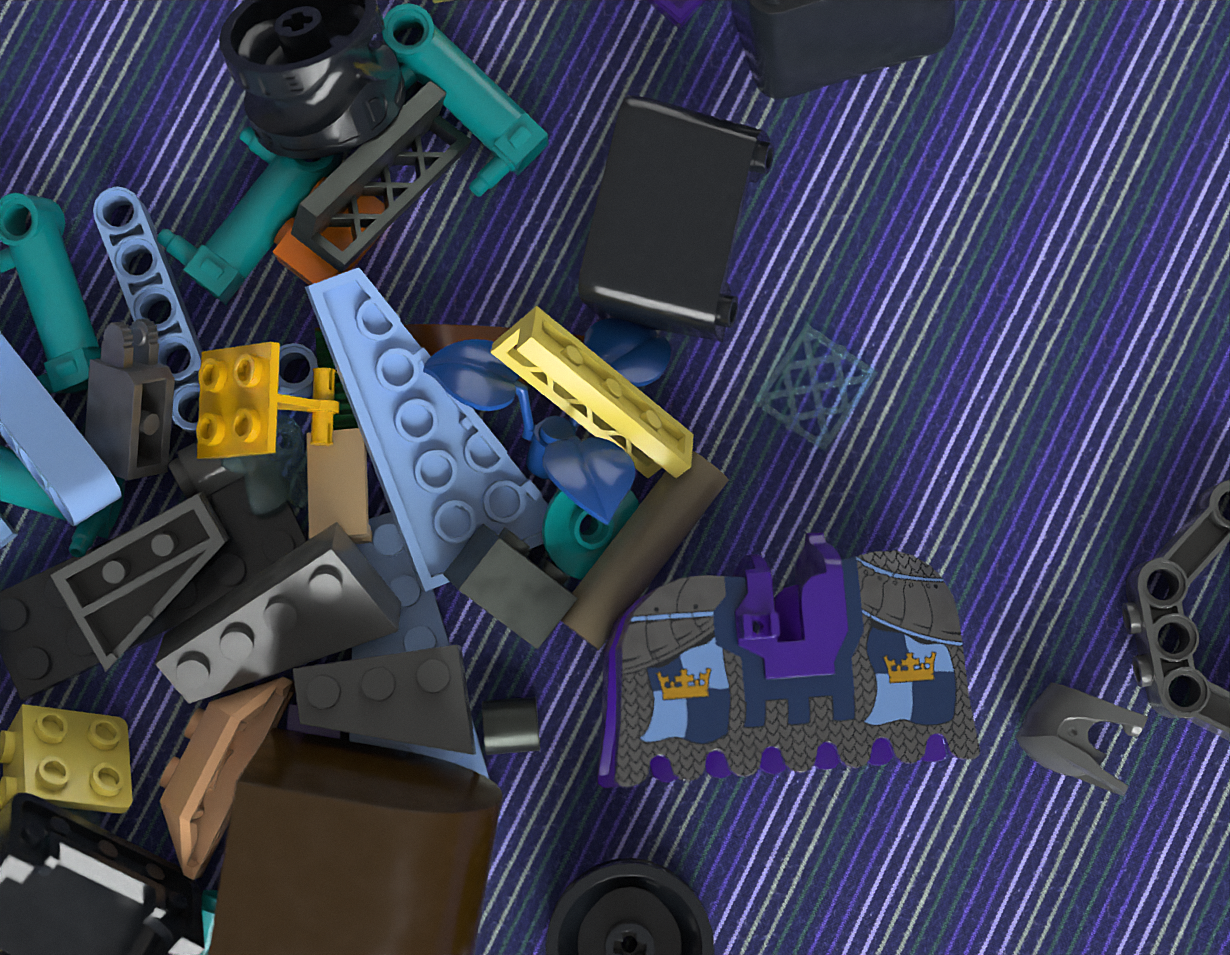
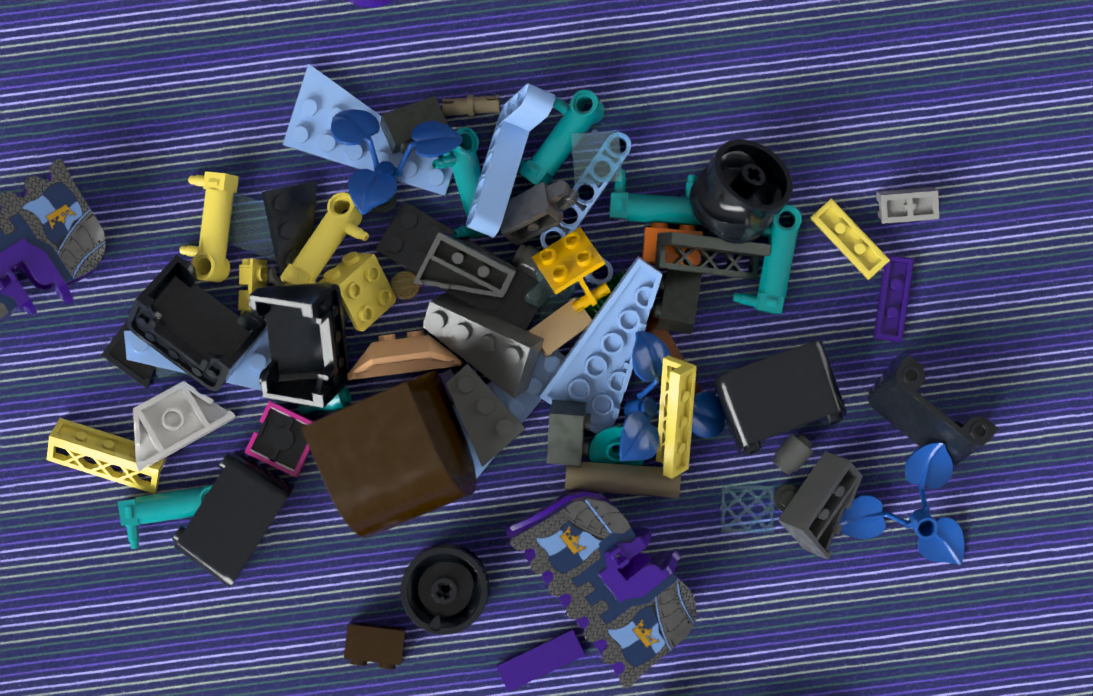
camera: 65 degrees right, 5 degrees up
pearl dark grey brick [482,697,540,755] -> none
none -> clear yellow plate [391,271,420,300]
none -> dark purple tile [496,629,585,692]
none -> clear light blue piece [571,129,622,185]
none -> pearl dark grey brick [654,269,702,334]
none -> dark grey brick [772,433,814,476]
none -> pearl dark grey plate [774,484,799,512]
none -> dark grey wedge [778,451,863,560]
none -> blue plant [838,442,965,565]

